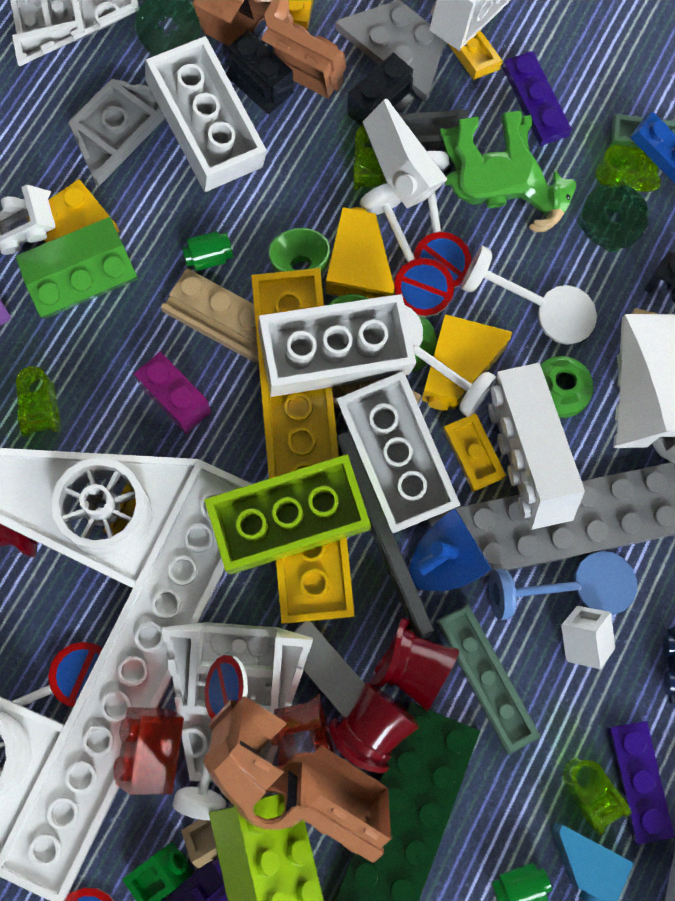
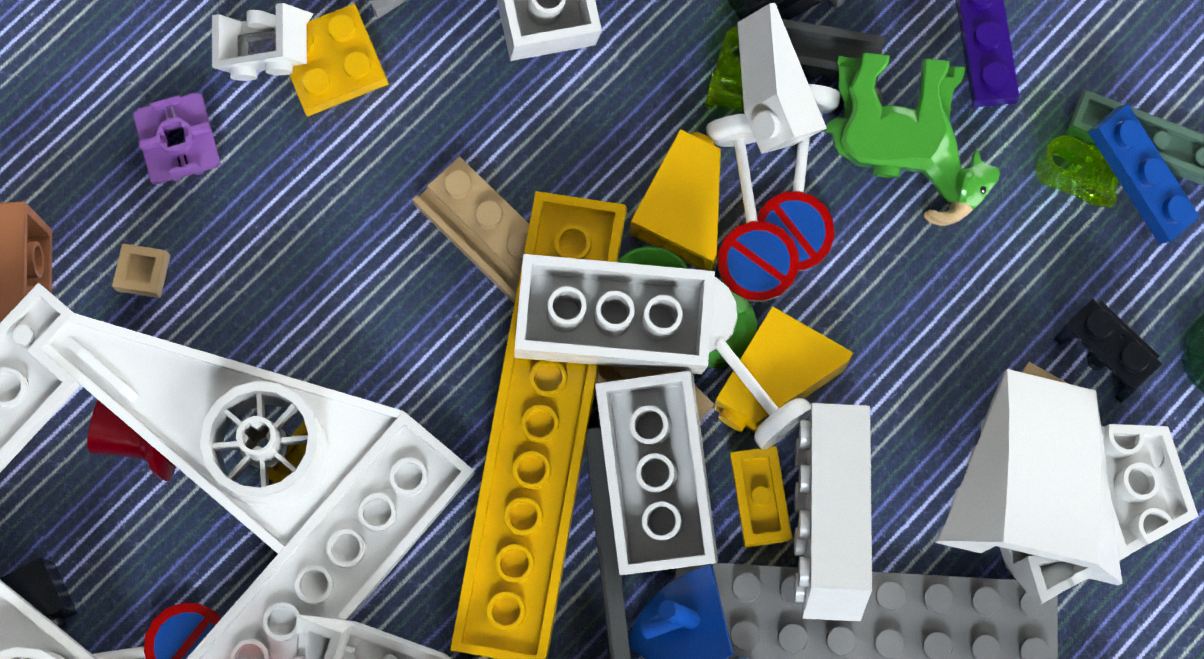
camera: 20 degrees right, 0 degrees up
bright green slope [15,217,138,319] -> none
clear neon green piece [15,366,61,437] -> none
magenta brick [134,351,211,434] -> none
green brick [182,231,233,272] -> none
lime brick [204,454,371,575] -> none
bright green piece [269,228,330,273] -> none
white piece [461,245,597,345] -> none
bright green piece [540,356,593,418] -> none
clear green plate [579,184,649,252] -> none

